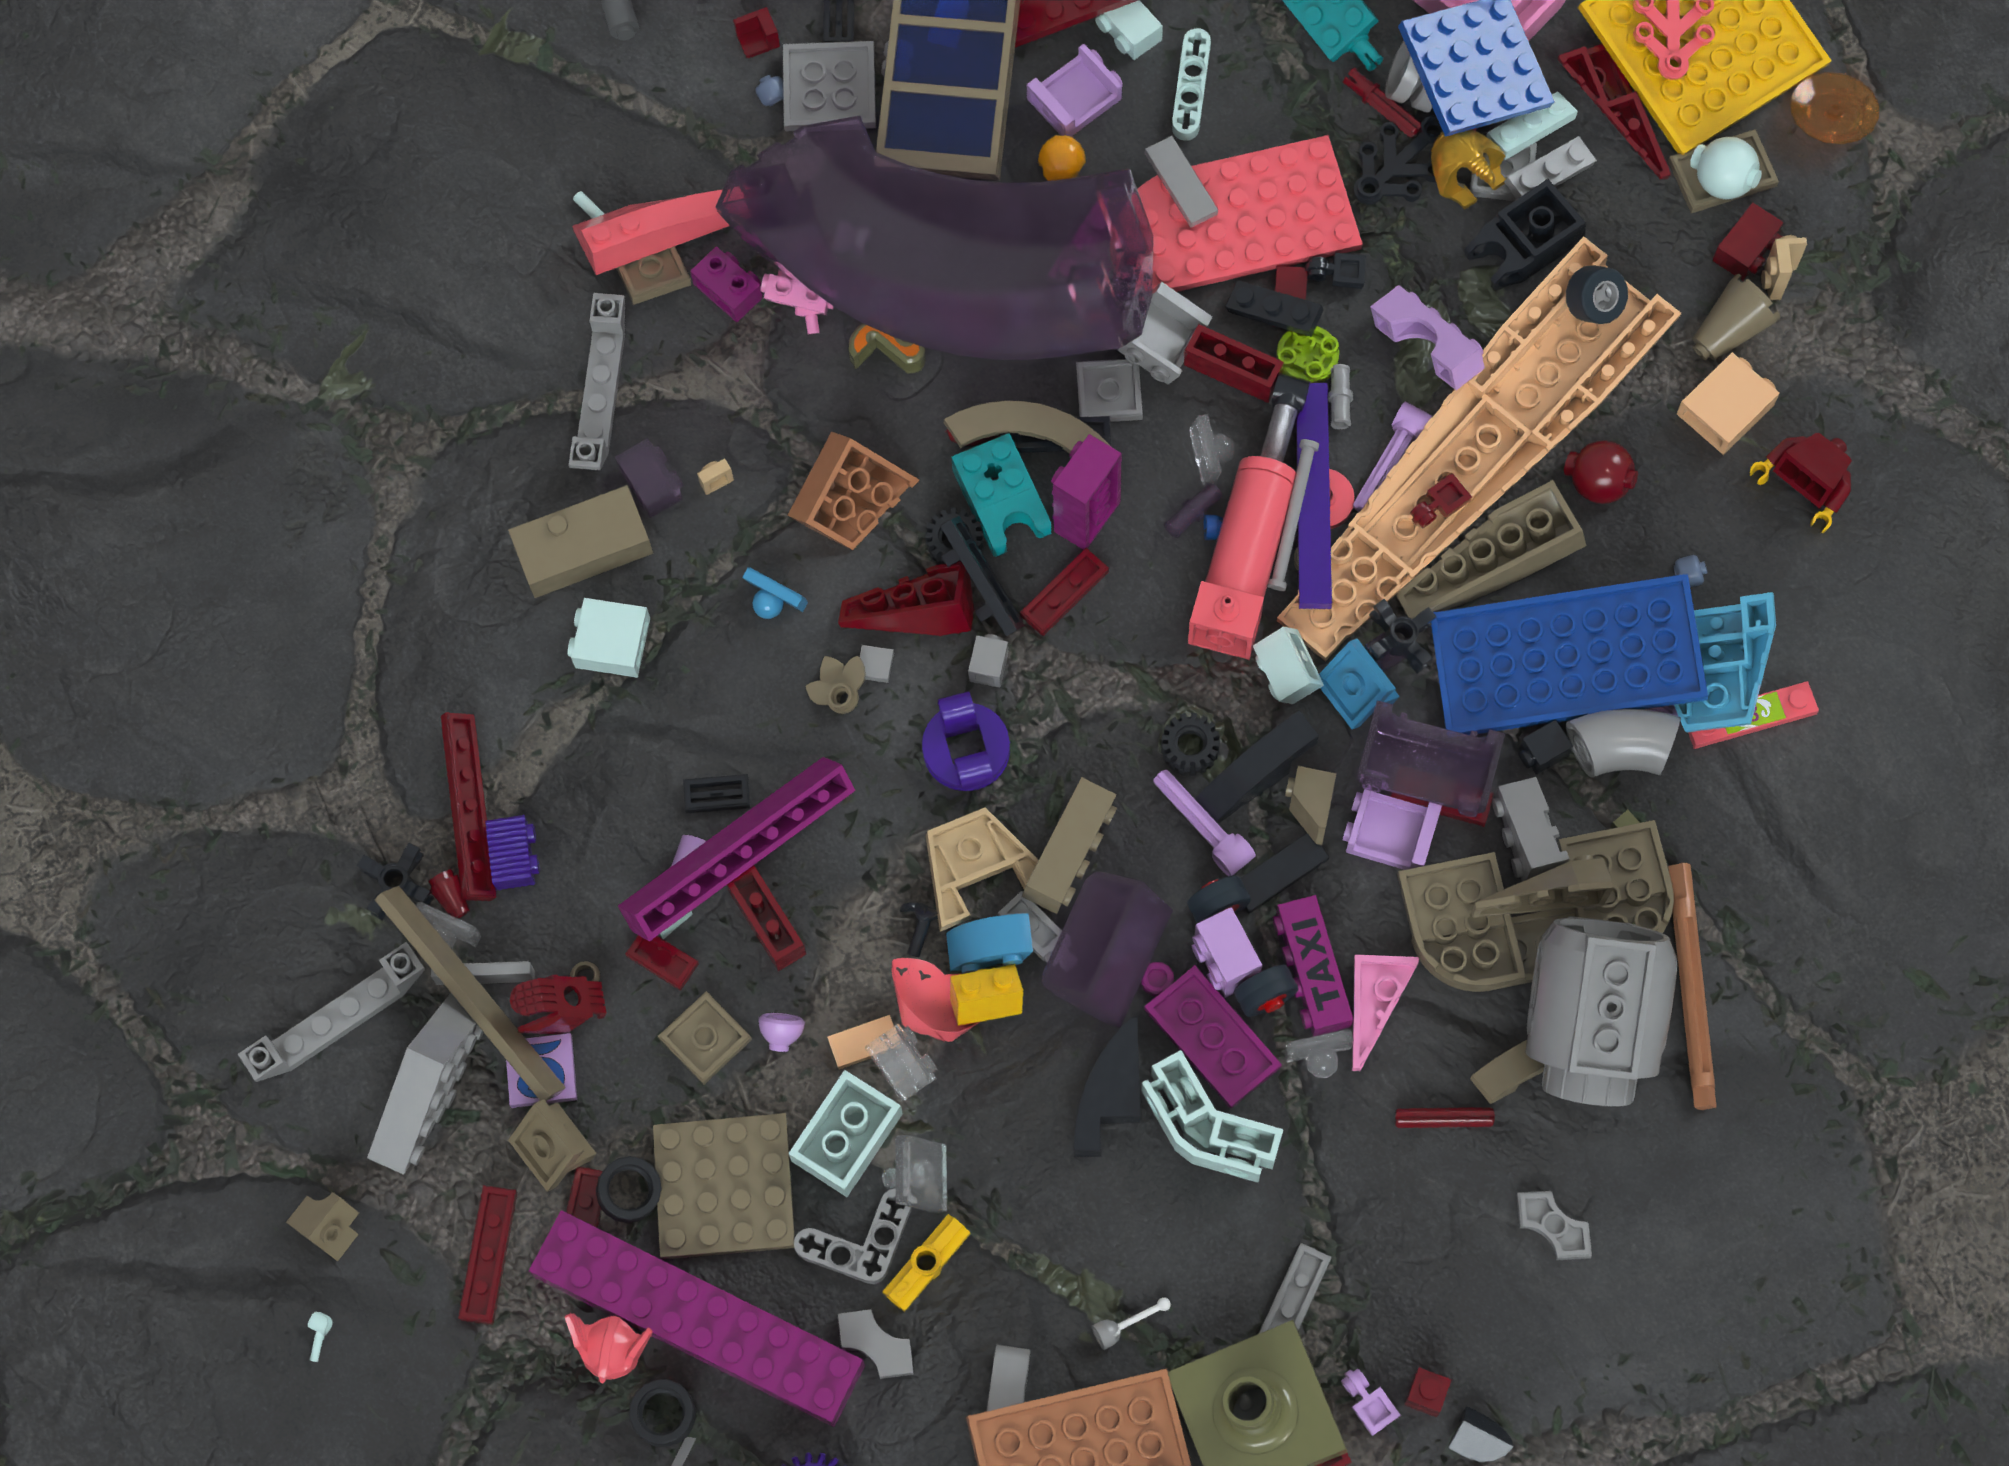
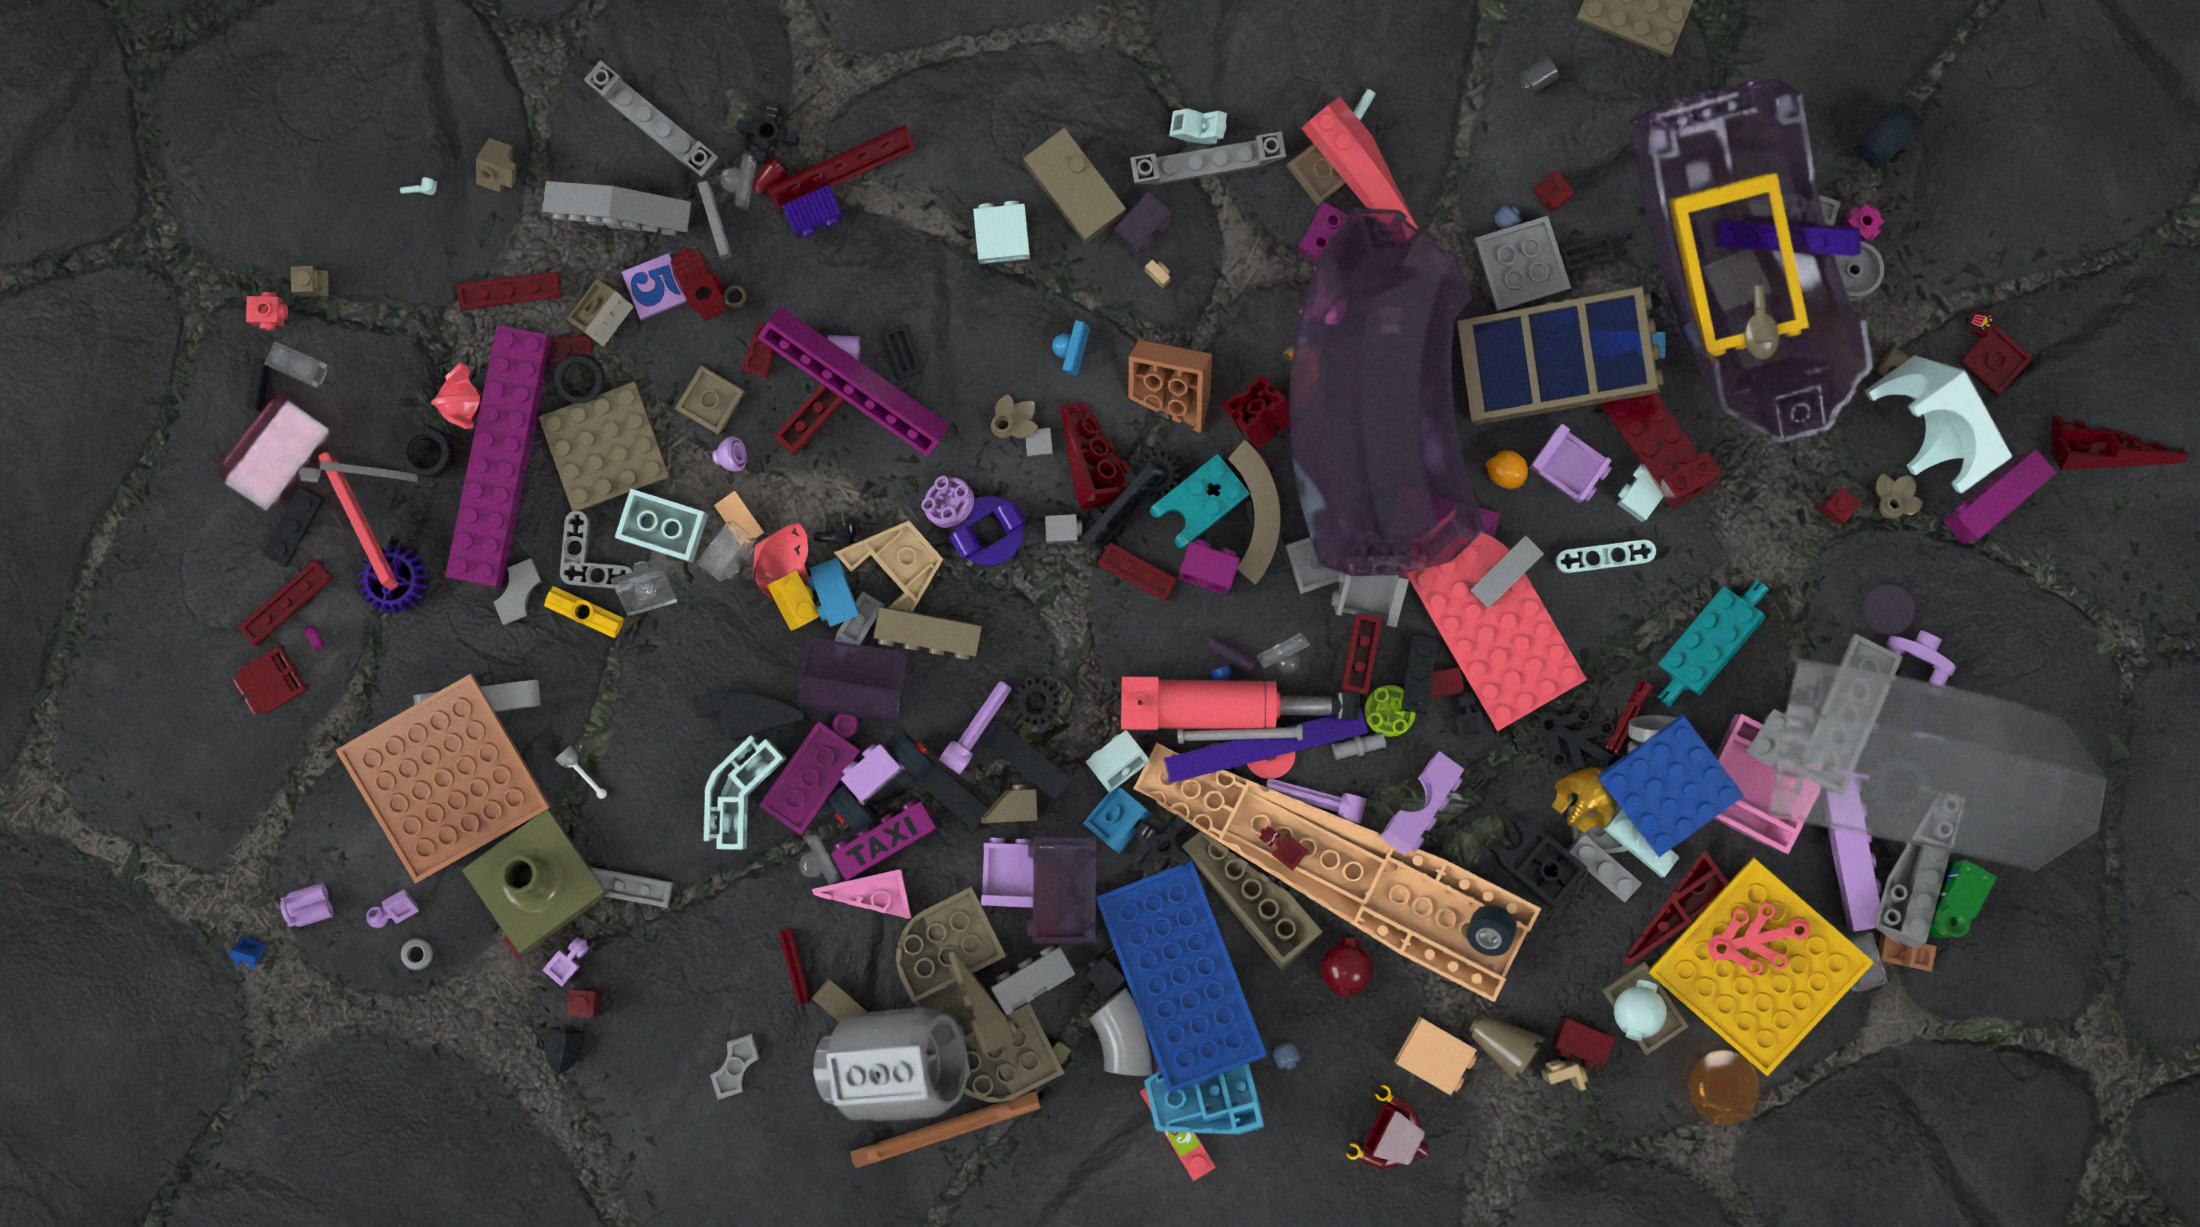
camera: 75 degrees right, 15 degrees up
dark tan tile [375,886,566,1101] -> none
none -> lavender tile [921,476,974,528]
none -> light aqua brick [1169,108,1227,144]
none -> dark red brick [1221,374,1298,450]

